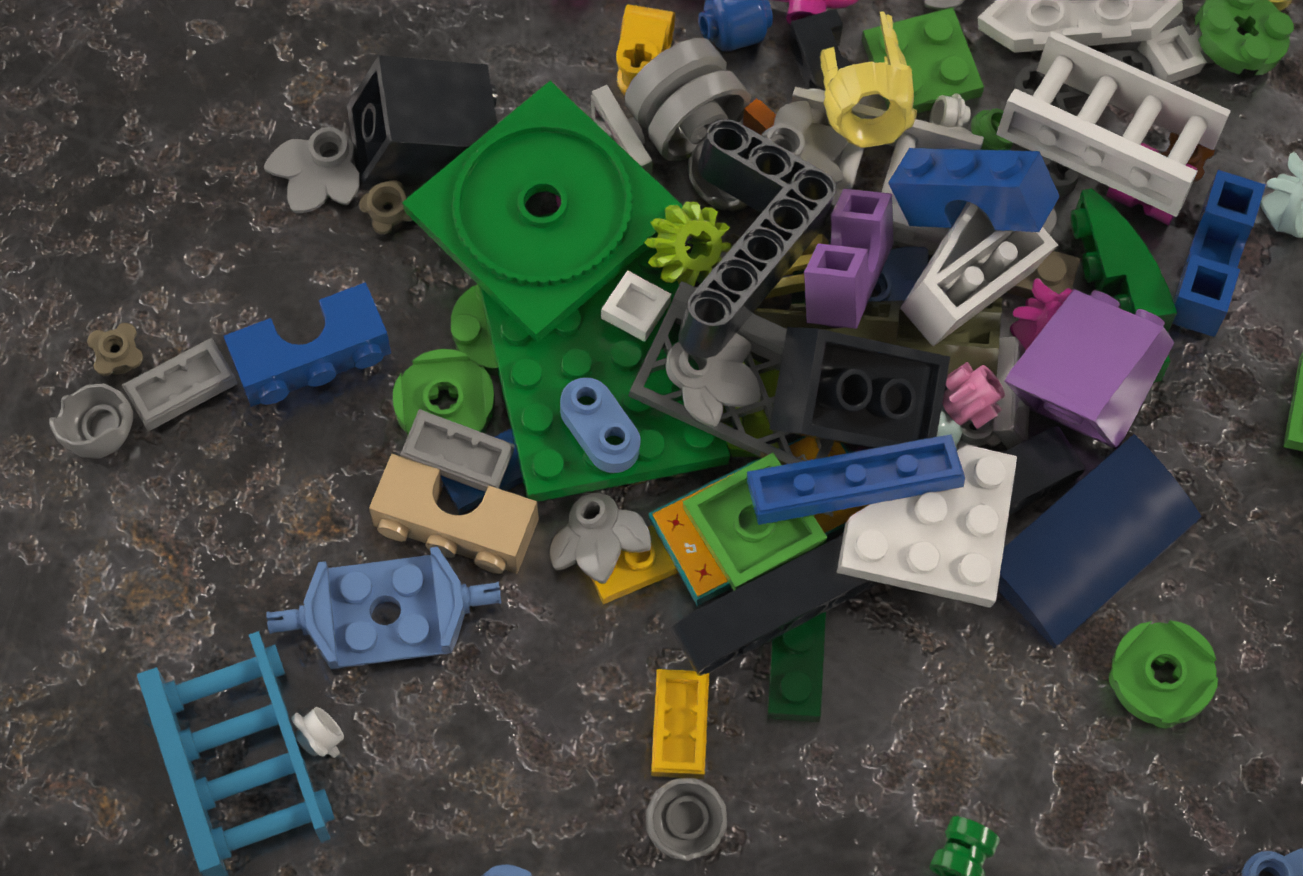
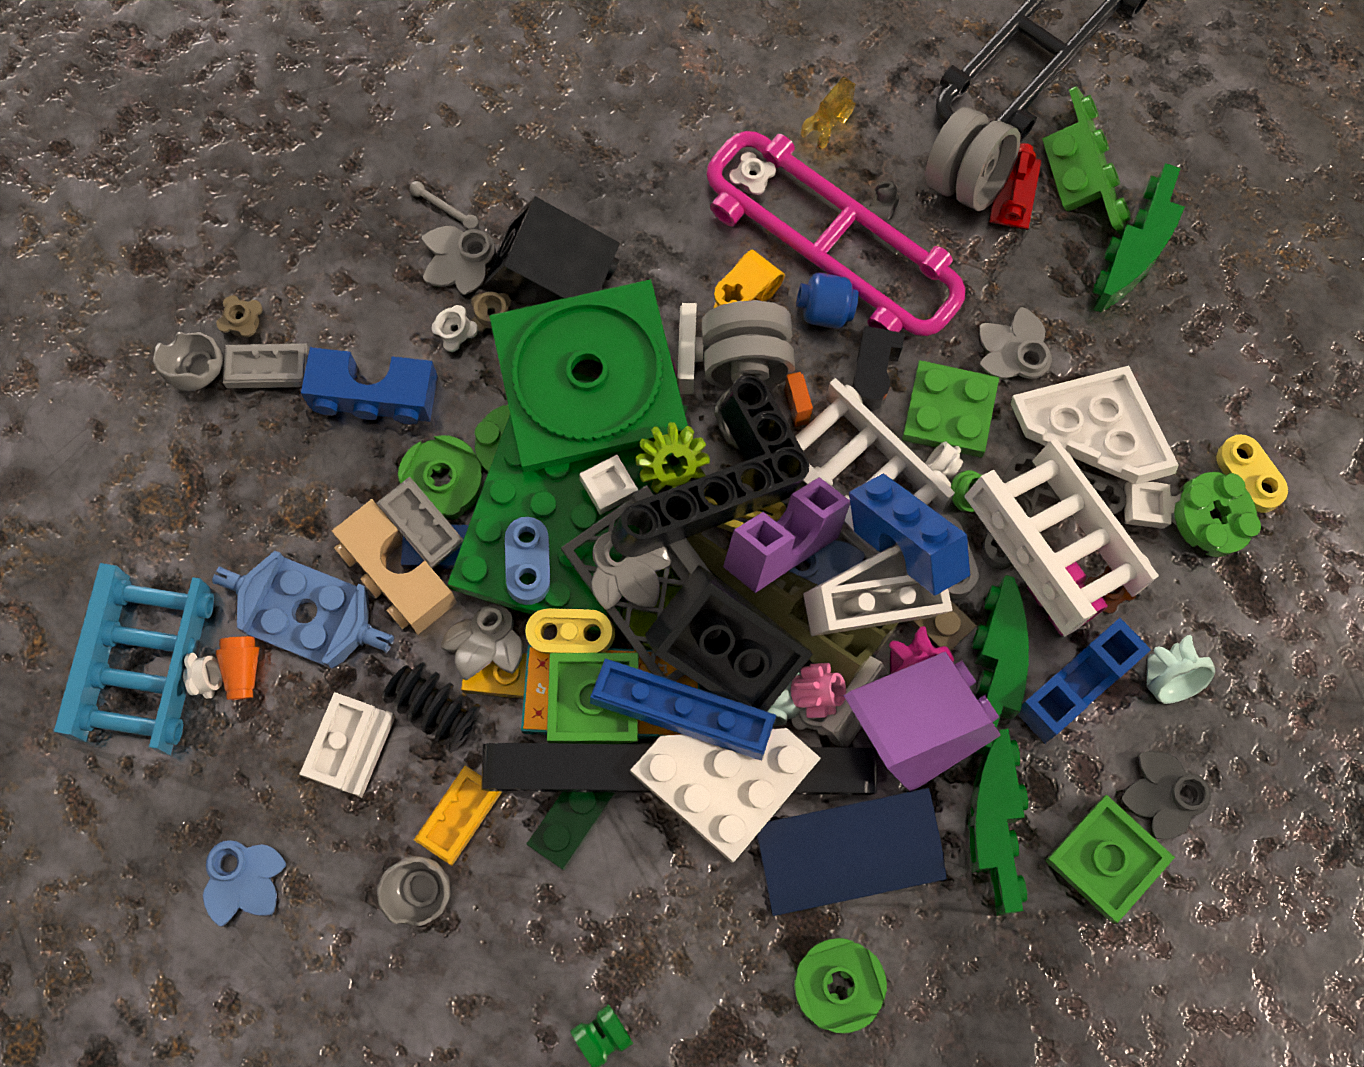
camera: 30 degrees right, 5 degrees up
light grey plate [762,101,847,184] -> none
light yellow piece [820,12,917,148] -> none
none -> orange cone [215,636,260,700]
none -> white plate [300,692,396,798]
none -> black piece [382,662,481,753]
none -> light grey hinge [409,181,479,231]
none -> white plate [432,305,478,352]
none -> light yellow plate [525,609,615,654]
none -> green slope [968,729,1028,916]

